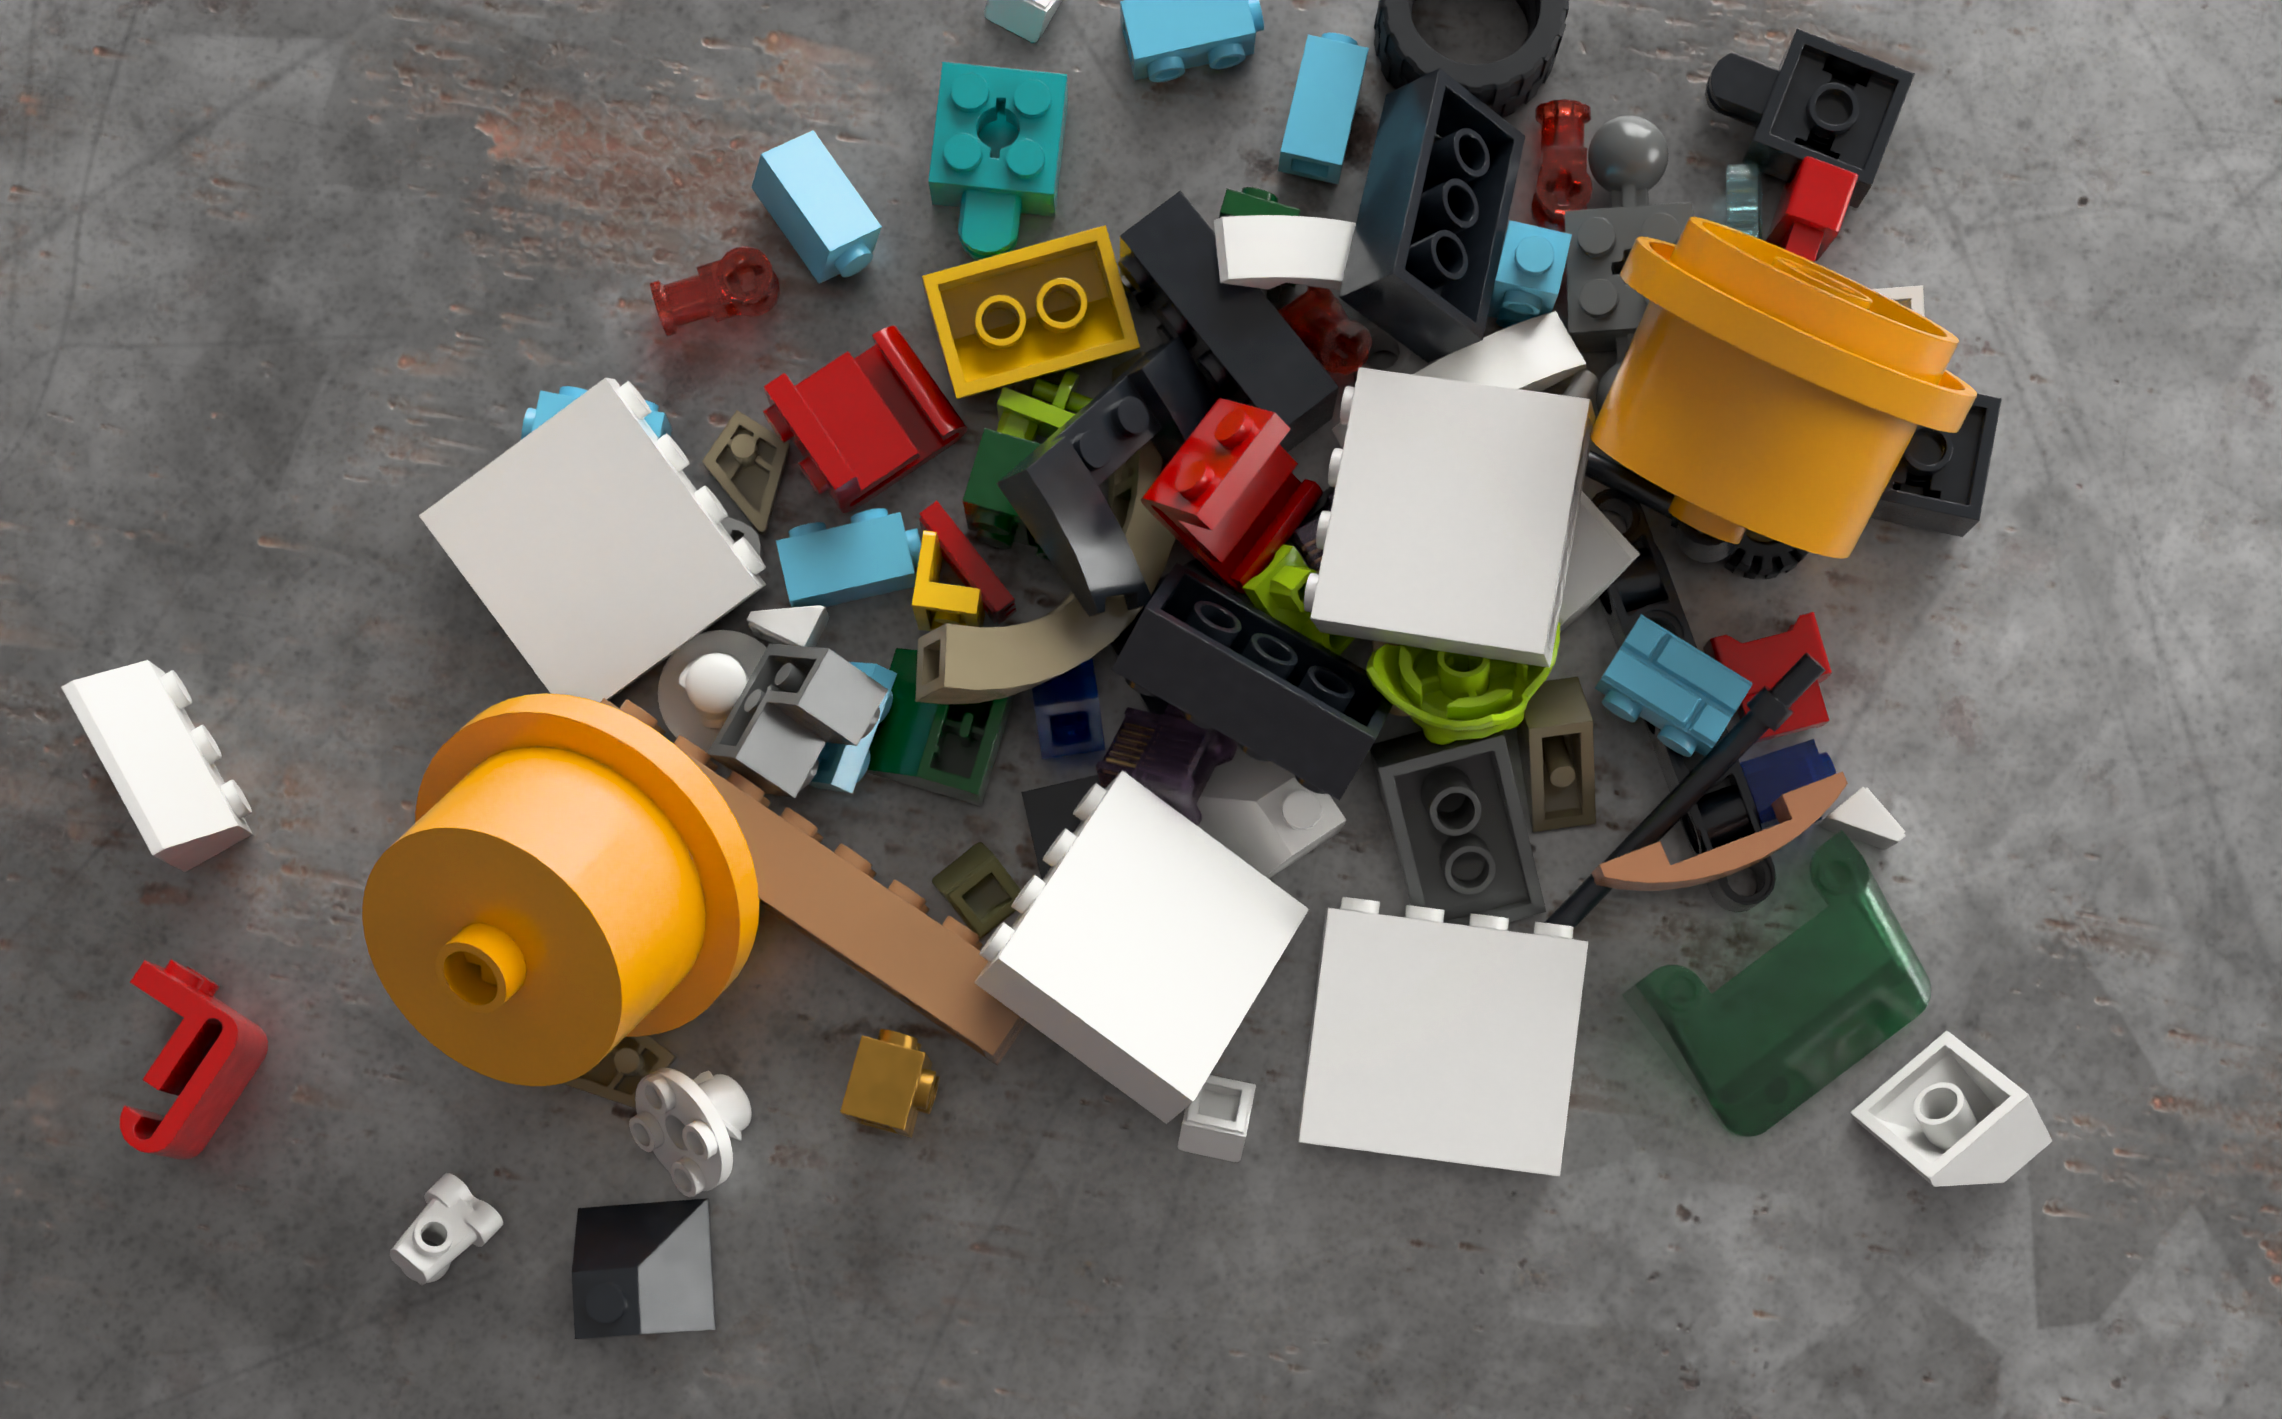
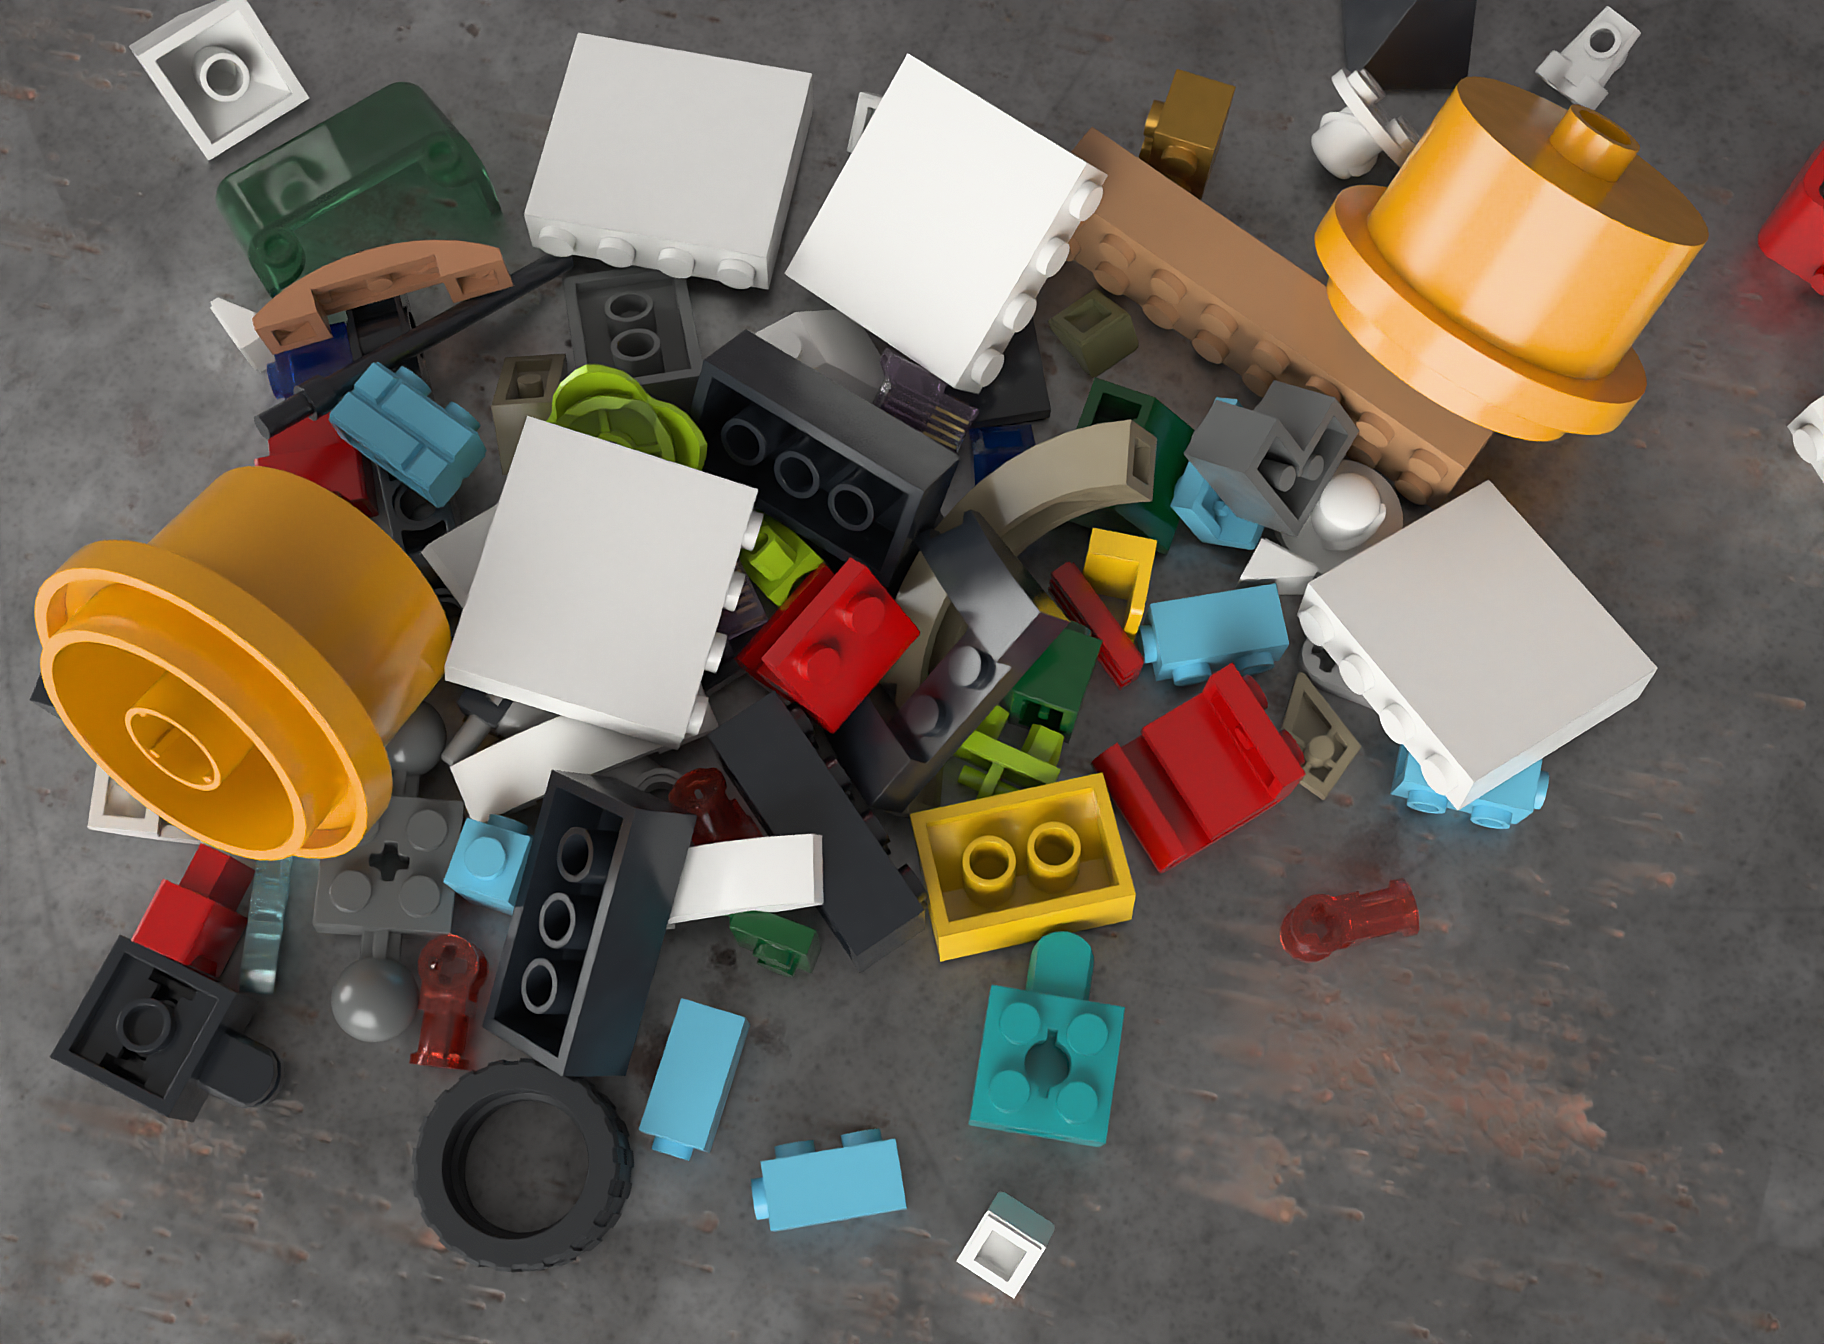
camera: 175 degrees left, 5 degrees down
brick [751,131,882,284] -> none

